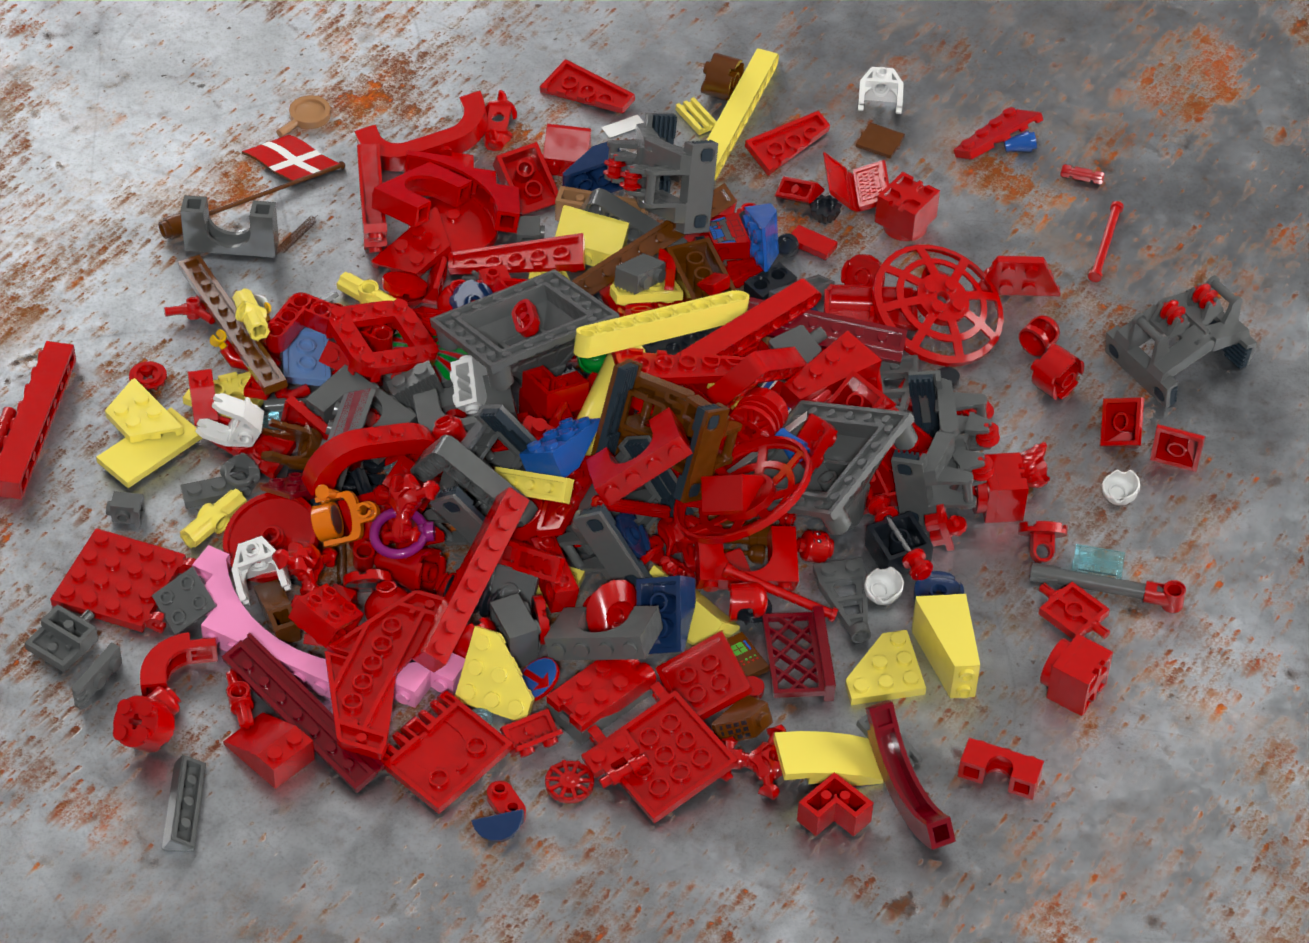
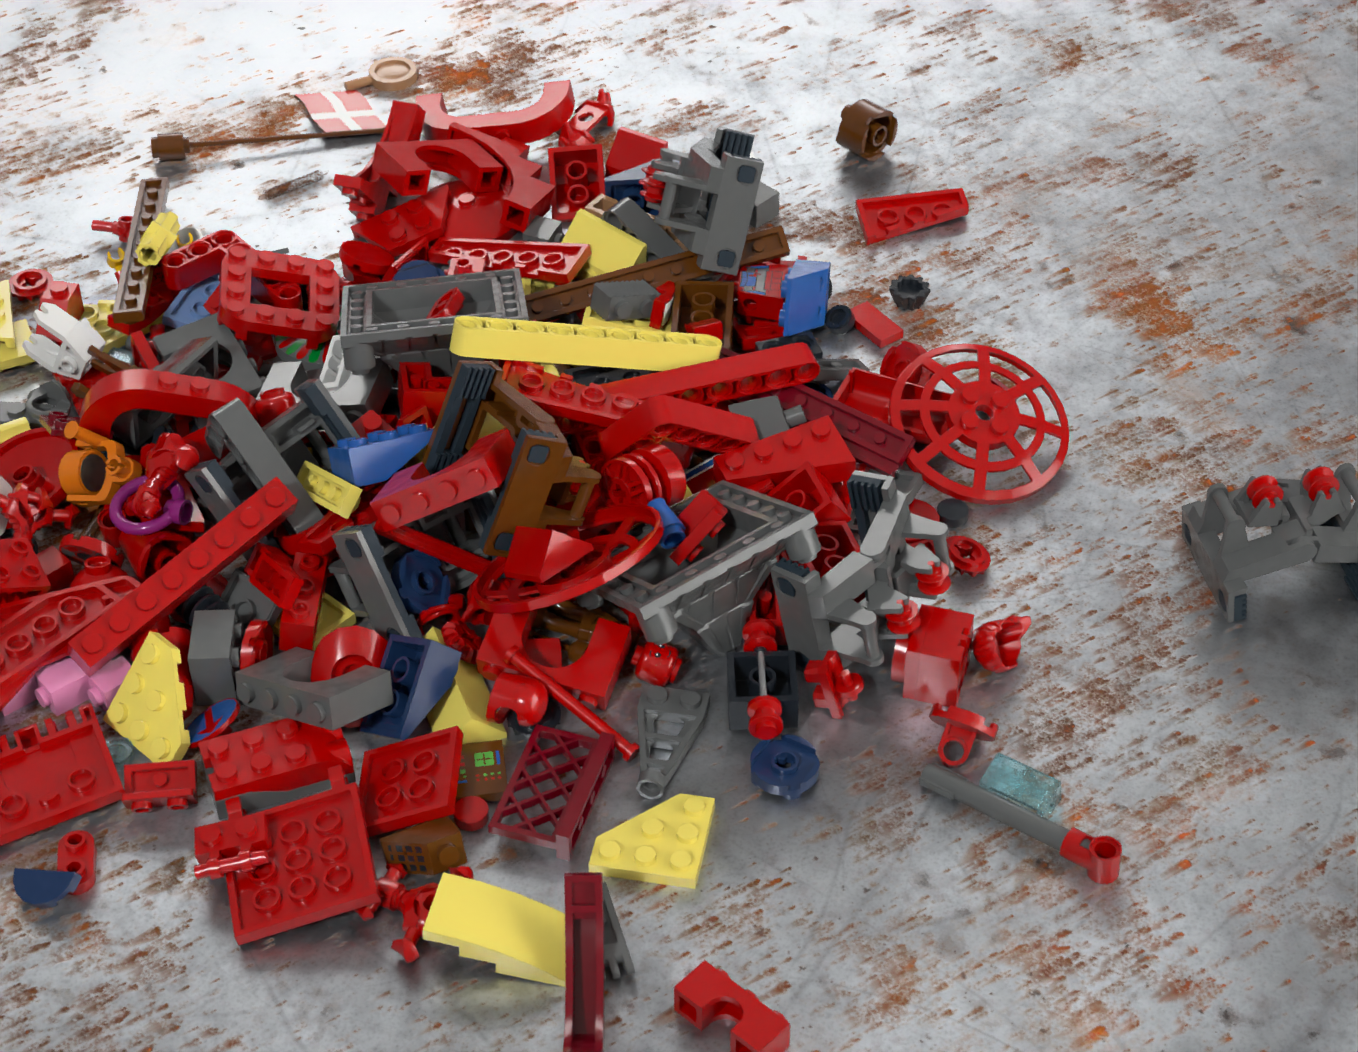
camera: 25 degrees right, 5 degrees down
dark grey arch [180,195,279,258] -> none
light yellow piece [337,271,396,304] -> none
dark grey brick [386,360,444,408] -> none
red wing [539,59,635,114] -> none
red wheel [545,760,594,803] -> none
light yellow tile [675,97,717,135] -> none
light yellow beam [707,48,779,181] -> none
red slope [775,176,825,204] -> none
red brick [797,772,874,836] -> none
red piece [823,152,889,212] -> none
reddish brown piece [856,122,905,159] -> none
white piece [858,67,904,114] -> none
white hair [863,567,904,605] -> none
red piece [875,171,940,242] -> none
light yellow slope [911,594,980,699] -> none
red wing [954,107,1043,160] -> none
red wing [972,256,1061,296] -> none
blue cone [1004,131,1037,152] -> none
red helmet [1019,315,1060,357] -> none
red brick [1030,343,1085,400] -> none
red plate [1038,582,1110,639] -> none
red piece [1040,633,1113,716] -> none
red axle [1061,164,1105,185] -> none
red bar [1088,201,1124,282] -> none
red slope [1100,397,1144,449] -> none
white hair [1101,469,1140,506] -> none
red slope [1150,424,1206,472] -> none

